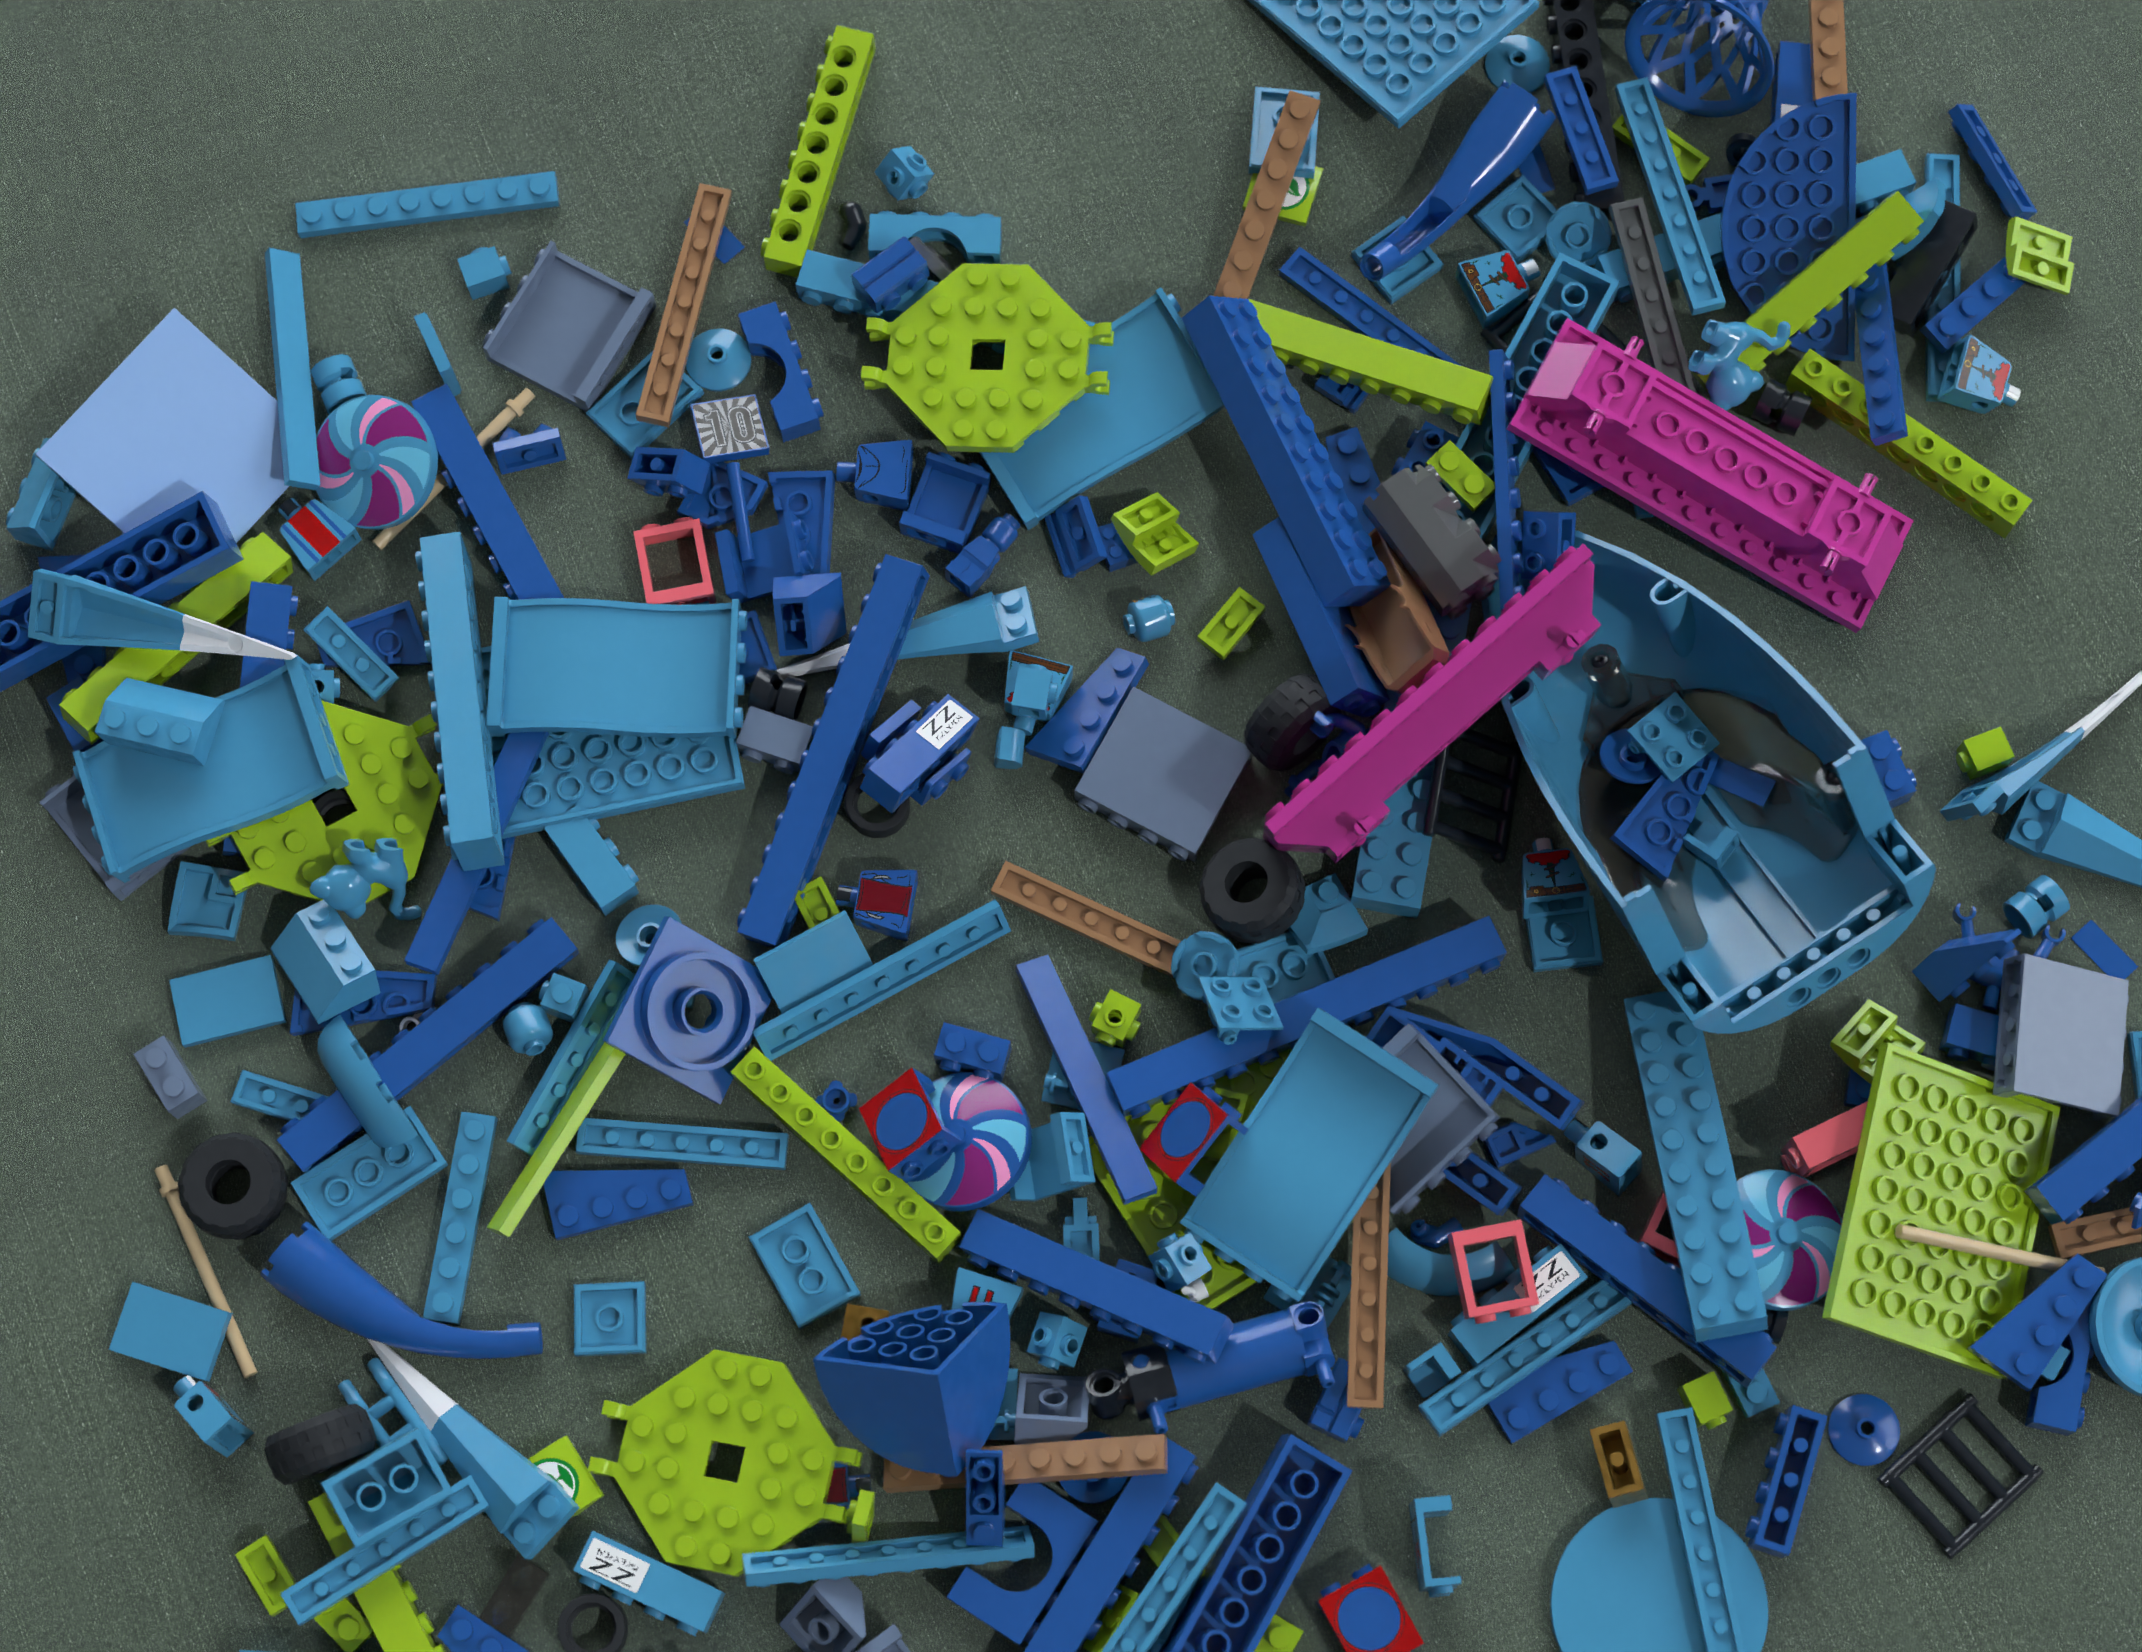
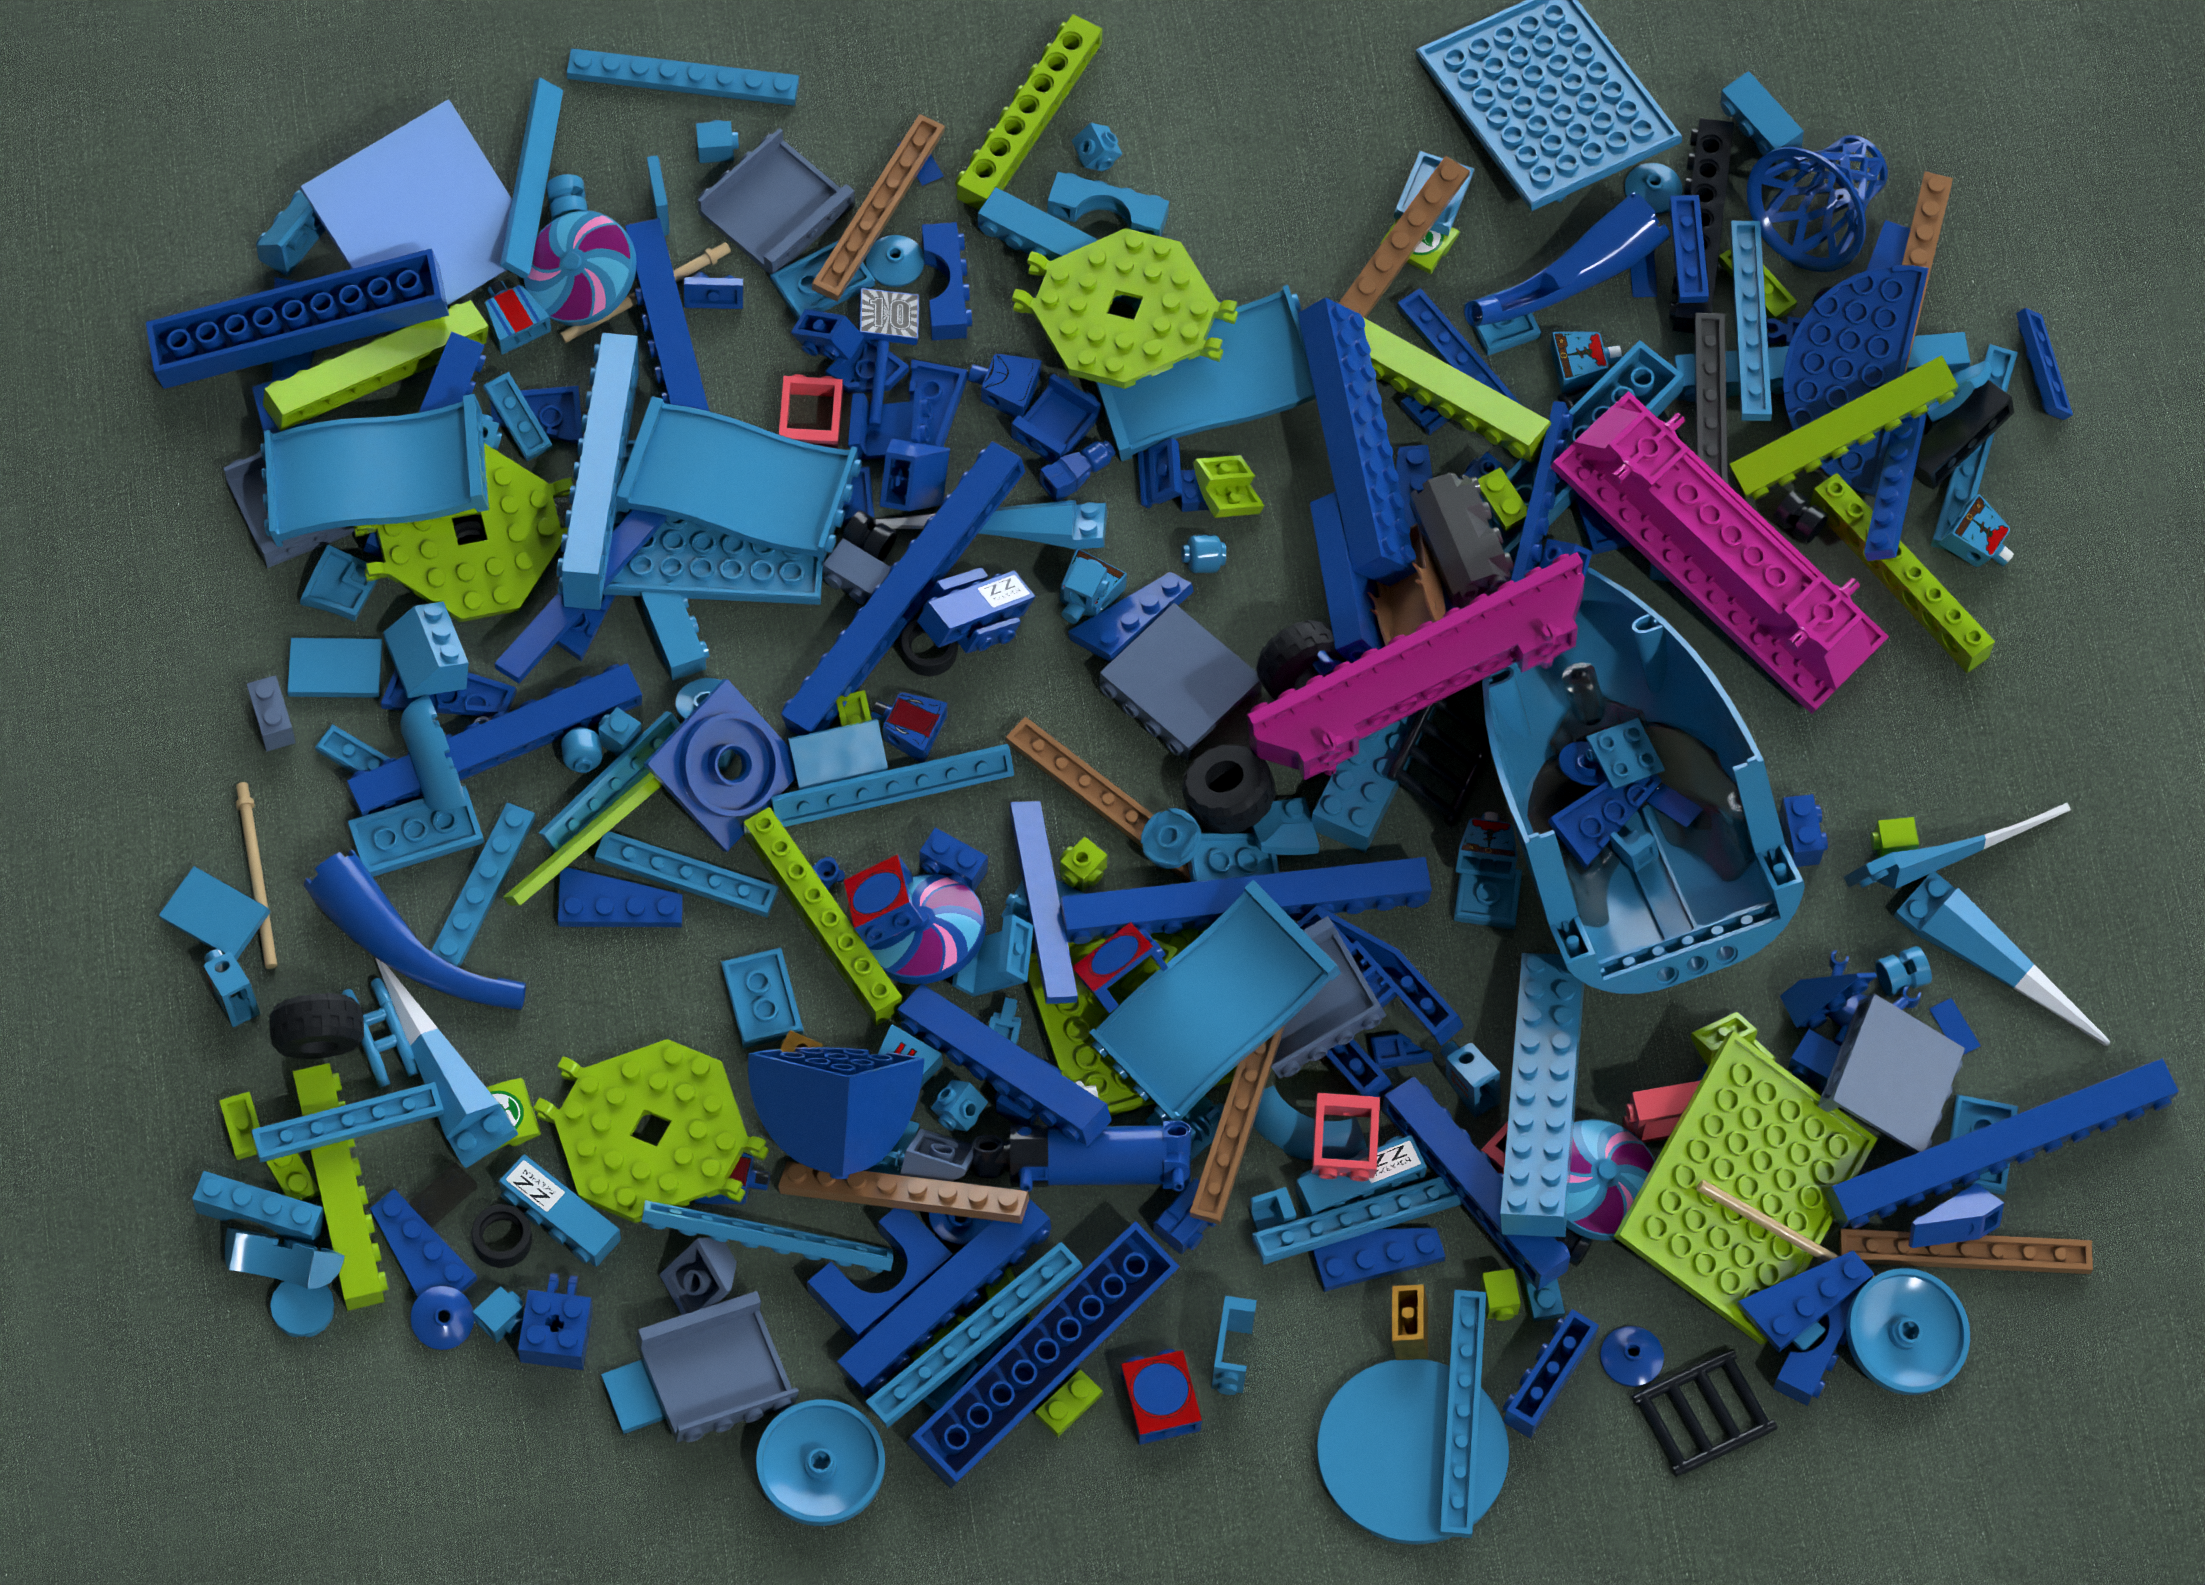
camera: 10 degrees right, 10 degrees down
dark azure plate [28,569,297,660] -> none
dark azure slope [95,678,225,767] -> none
black tyre [178,1132,288,1240] -> none
dark azure animal [309,838,422,920] -> none
dark azure slope [319,1428,453,1547] -> none
dark azure tile [574,1281,647,1357] -> none
black arm [839,201,867,251] -> none
lime plate [846,1489,875,1543] -> none
blue brick [851,236,929,313] -> none
flat silver tile [910,237,953,280] -> none
blue slope [966,1449,1005,1546] -> none
dark azure brick [994,726,1025,769] -> none
dark azure brick [1148,1232,1212,1292] -> none
lime plate [1197,587,1266,660] -> none
dark azure hinge [1198,977,1284,1045] -> none
blue arm [1410,1217,1463,1248] -> none
dark azure tile [1473,174,1557,265] -> none
dark azure tile [1545,202,1612,266] -> none
dark azure animal [1688,319,1790,411] -> none
blue plate [1920,256,2027,354] -> none
lime slope [2006,216,2074,295] -> none

